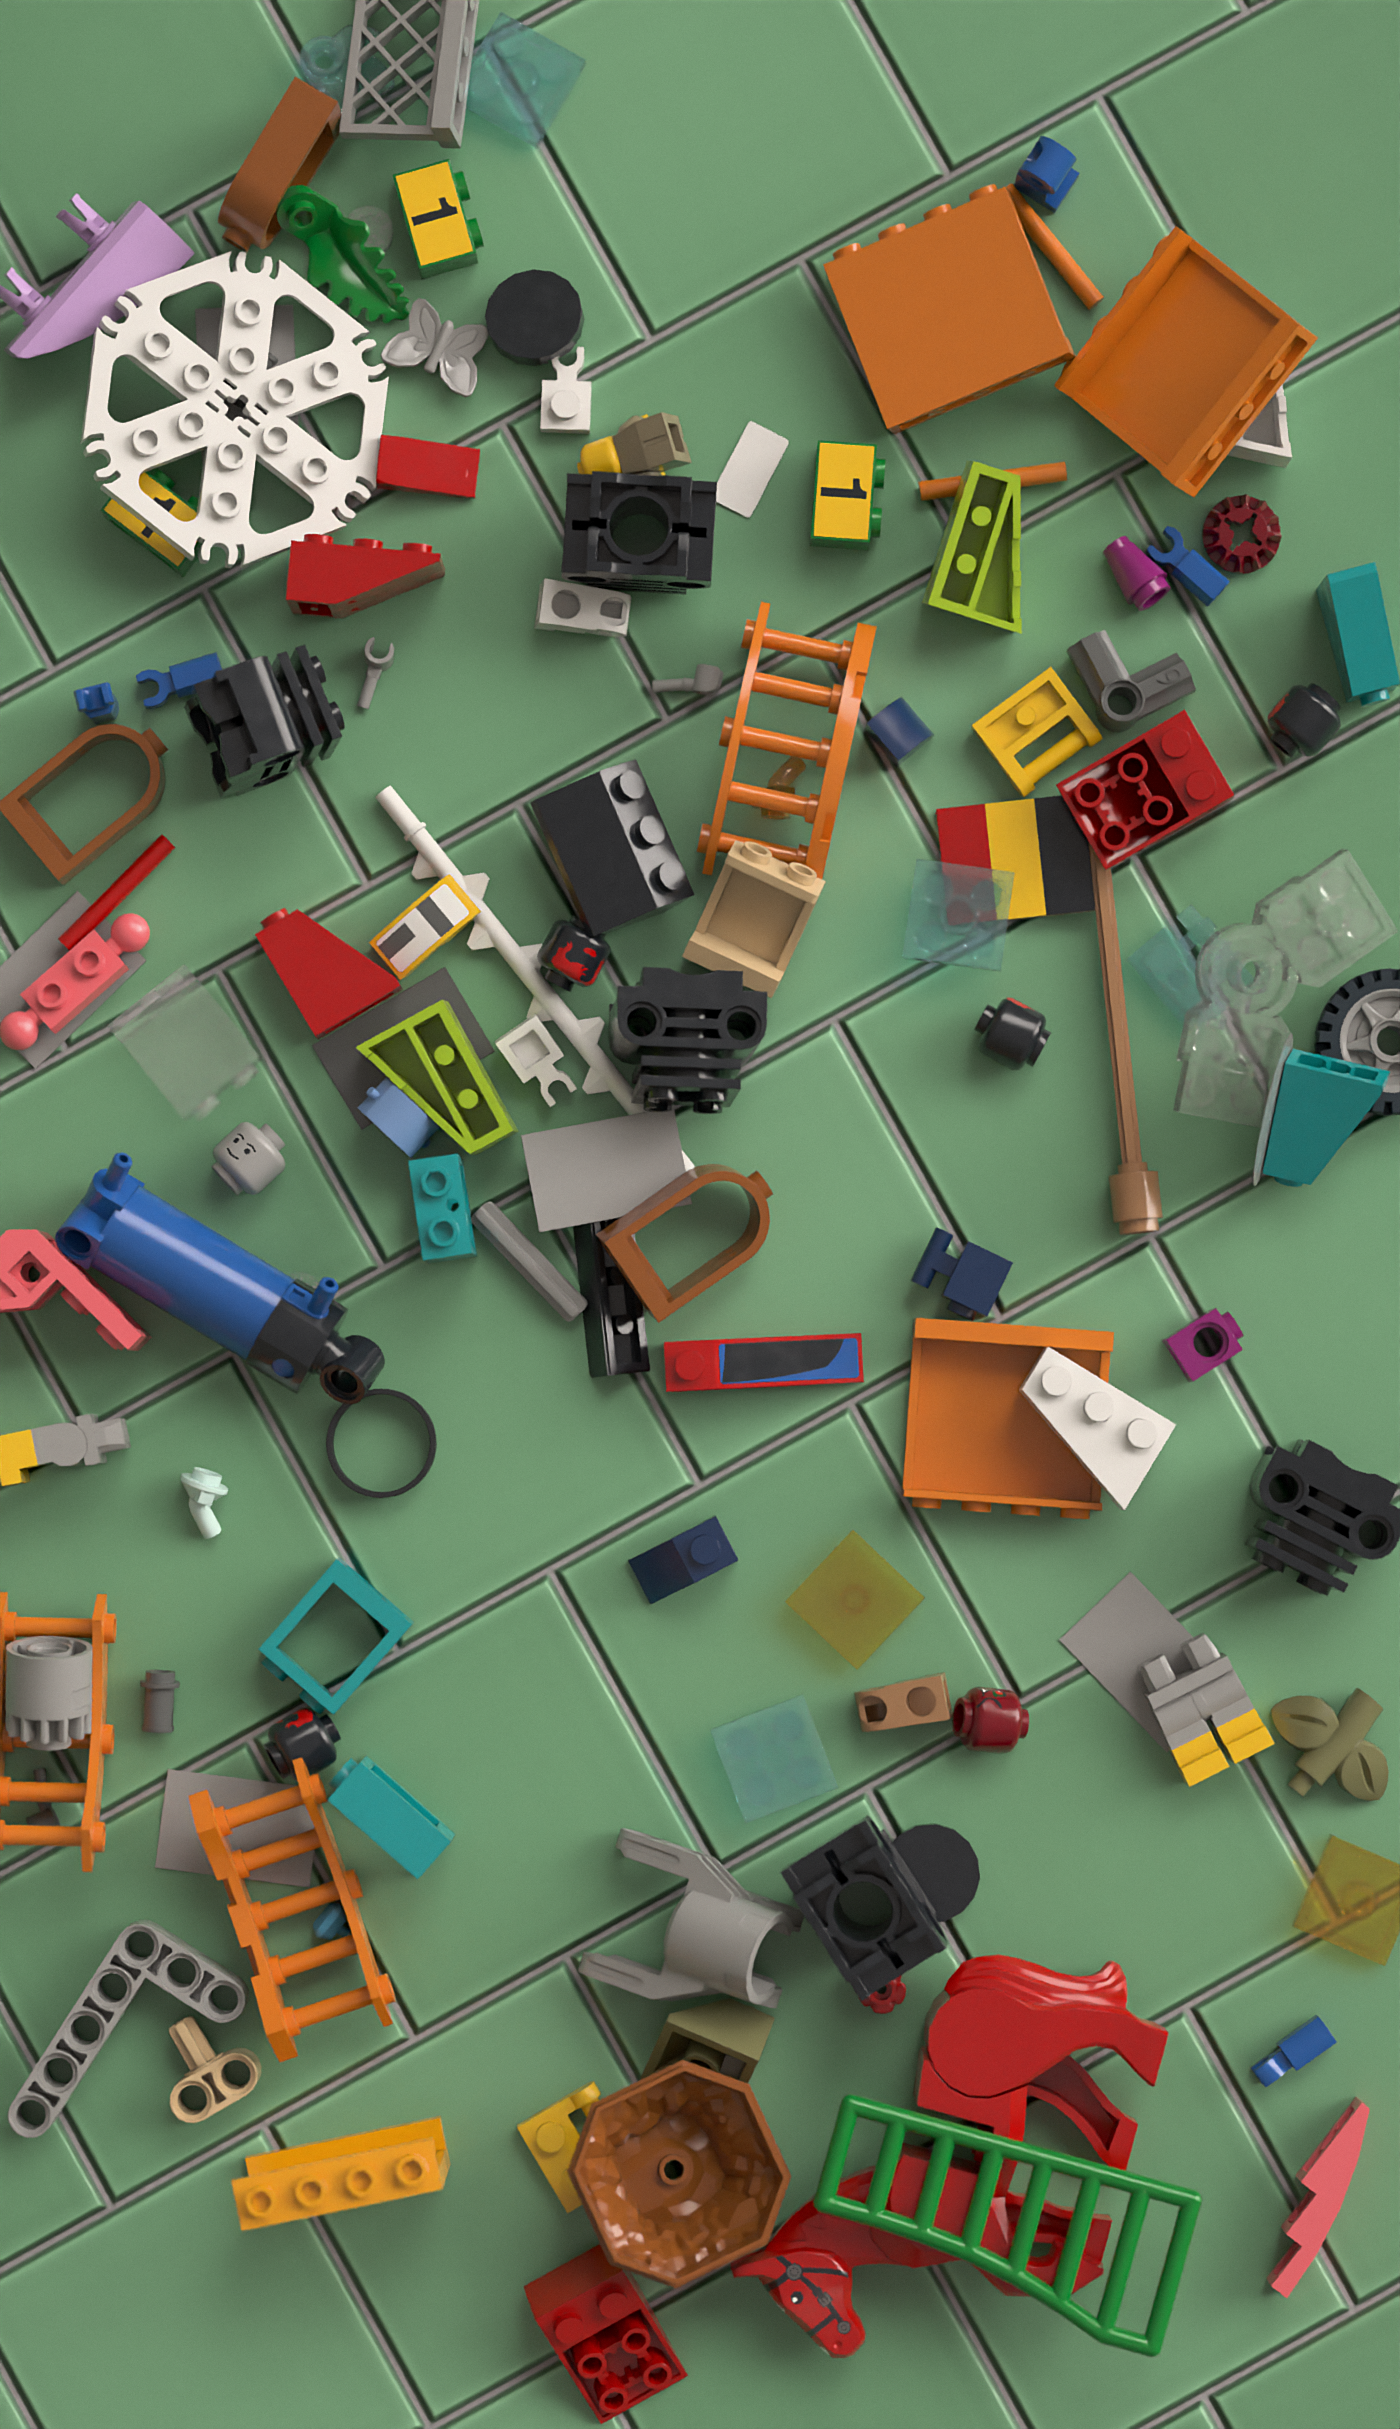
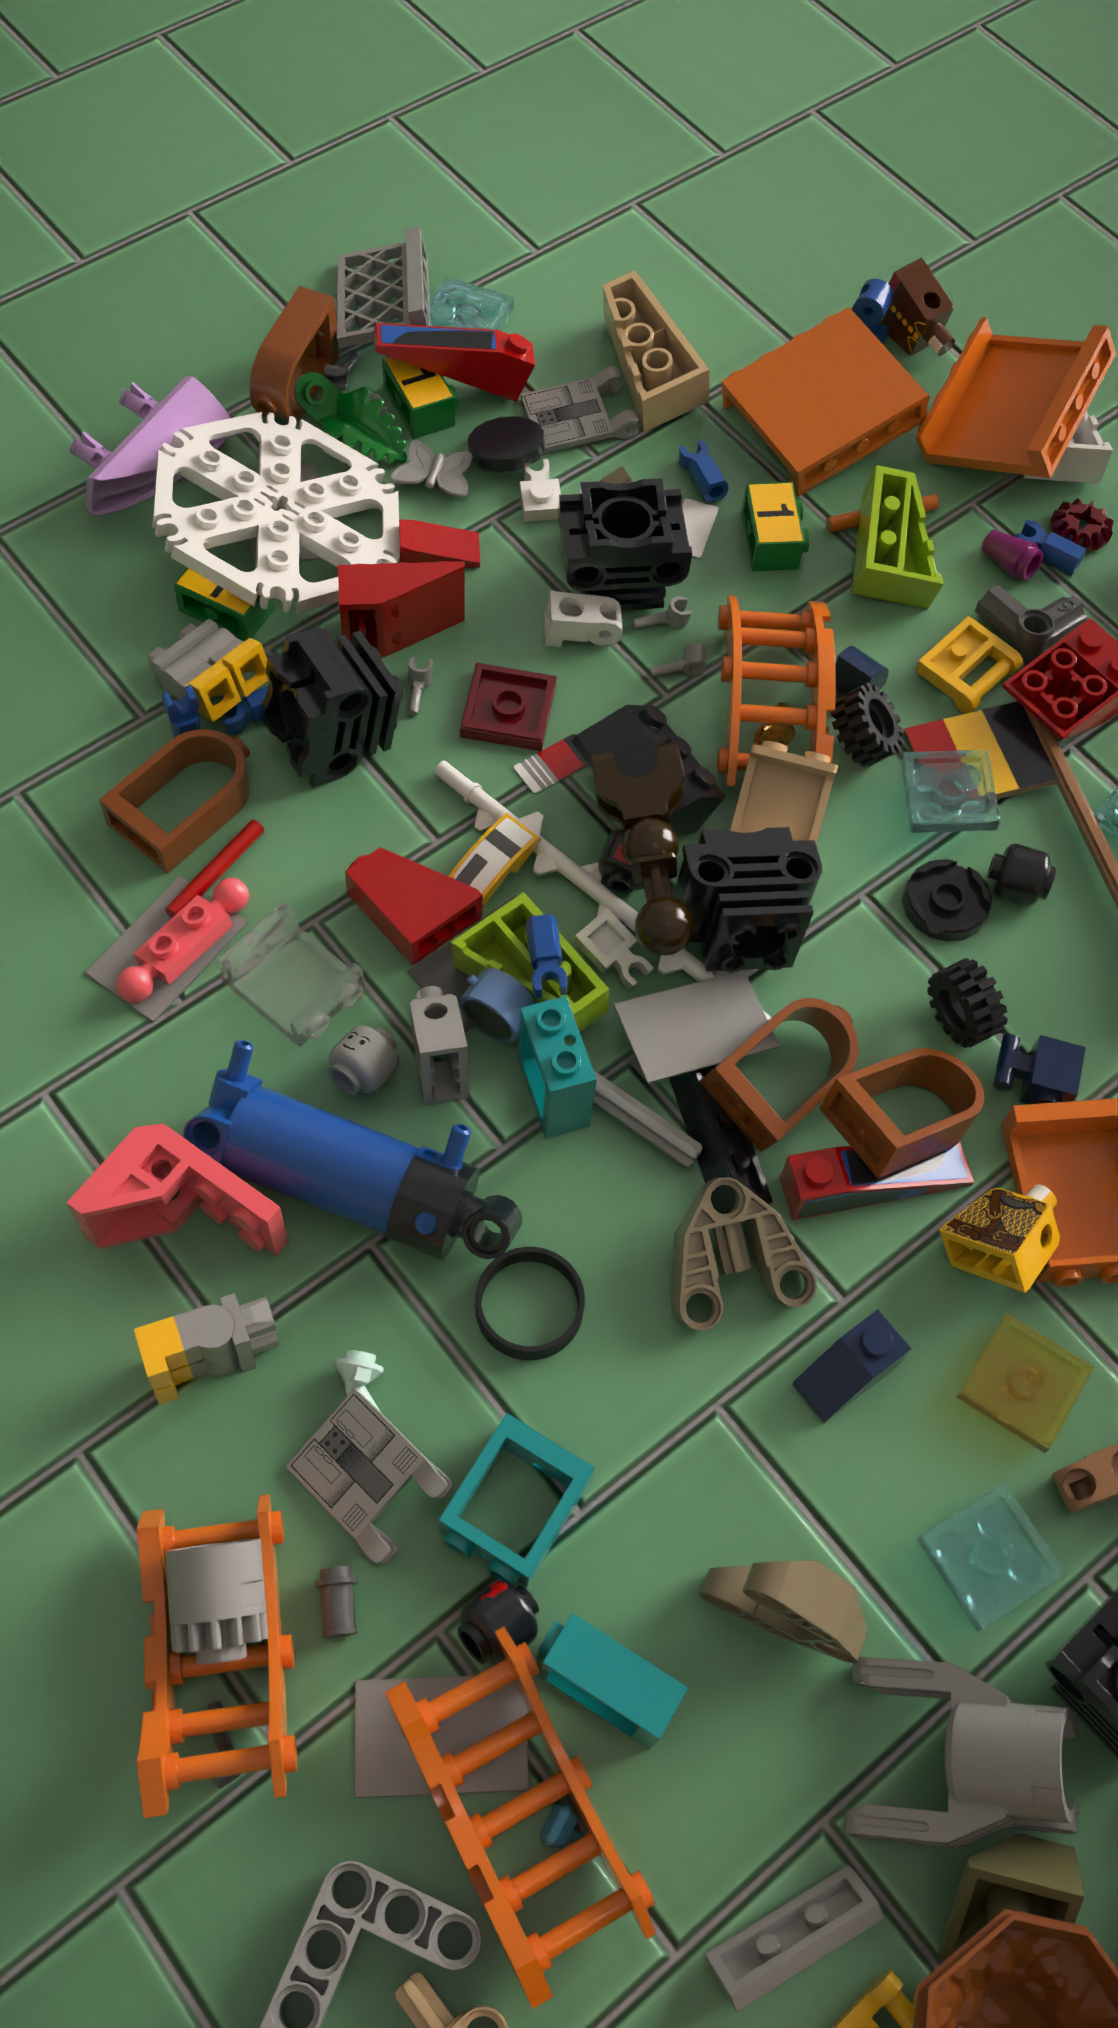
camera: 15 degrees left, 25 degrees down
none -> hips [148,619,268,722]
none -> light grey flag [285,1388,454,1563]
none -> dark grey hand [324,351,361,390]
none -> red slope [374,323,535,402]
none -> light grey torso [410,986,470,1105]
none -> dark red tile [460,662,557,751]
none -> sticker [514,734,589,793]
none -> light grey flag [521,366,639,454]
none -> blue bar [525,914,568,998]
none -> dark brown piece [591,742,694,956]
none -> tan wedge [602,270,710,433]
none -> light grey hand [633,596,692,630]
none -> dark tan connector [671,1177,817,1331]
none -> blue bar [678,440,729,503]
none -> dark tan connector [699,1560,867,1664]
none -> light grey plate [705,1865,884,2012]
none -> dark orange window [820,1048,985,1179]
none -> black tyre [831,683,904,767]
none -> reddish brown torso [881,257,955,356]
none -> black tile [902,859,992,942]
none -> black tyre [927,958,1008,1048]
none -> yellow torso [939,1184,1060,1293]

